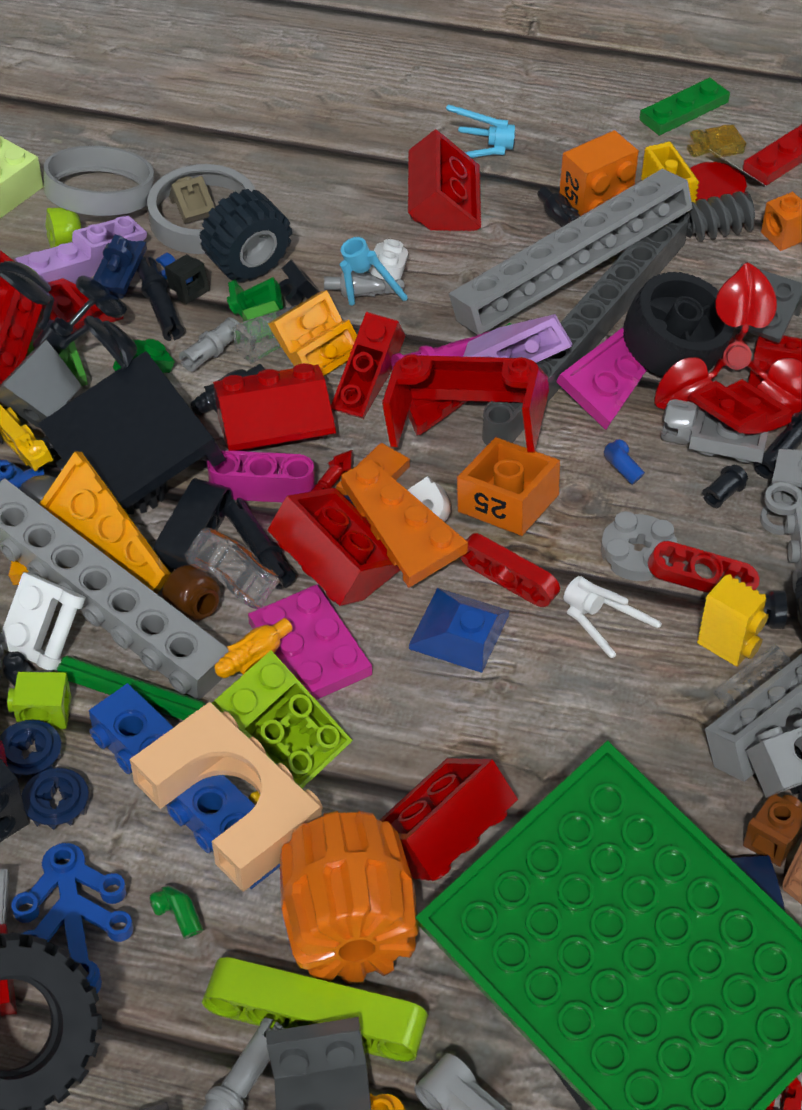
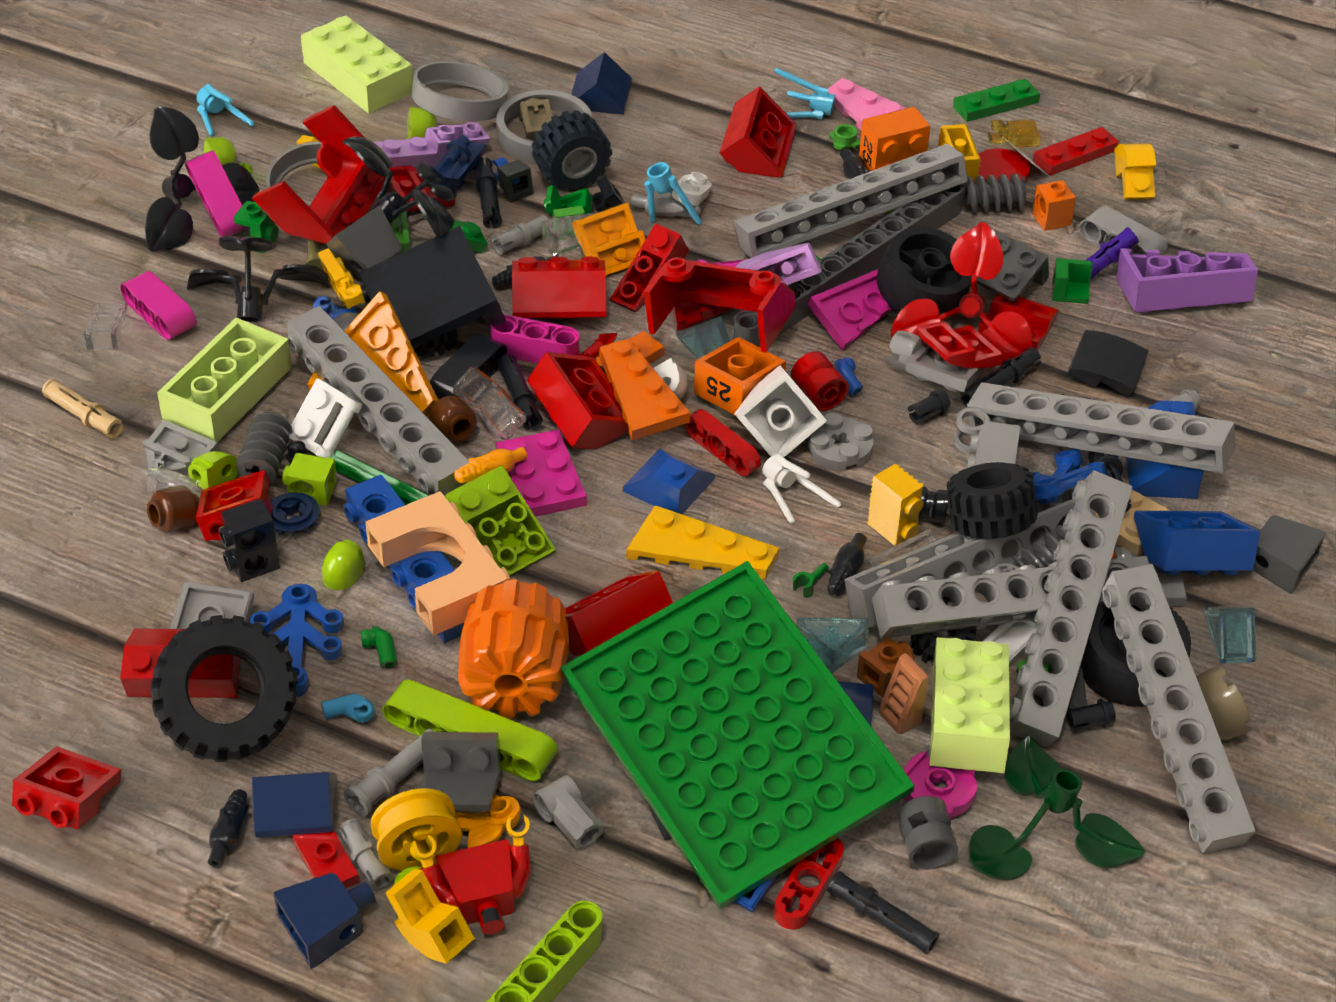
camera: 10 degrees right, 5 degrees down
dark blue gear [22,768,90,830] -> none
red beam [648,541,760,593] -> none
none -> dark azure arm [321,693,375,723]
none -> lime piece [322,539,365,591]
none -> dark blue slope [571,52,632,115]
none -> yellow wing [626,505,779,580]
none -> clear light blue slope [677,316,730,359]
none -> white slope [734,365,827,457]
none -> red wheel [790,351,849,411]
none -> green hand [793,563,829,598]
none -> clear light blue slope [796,618,869,674]
none -> bright pink wing [828,78,906,130]
none -> black piece [828,533,867,596]
none -> bright green plate [829,124,860,150]

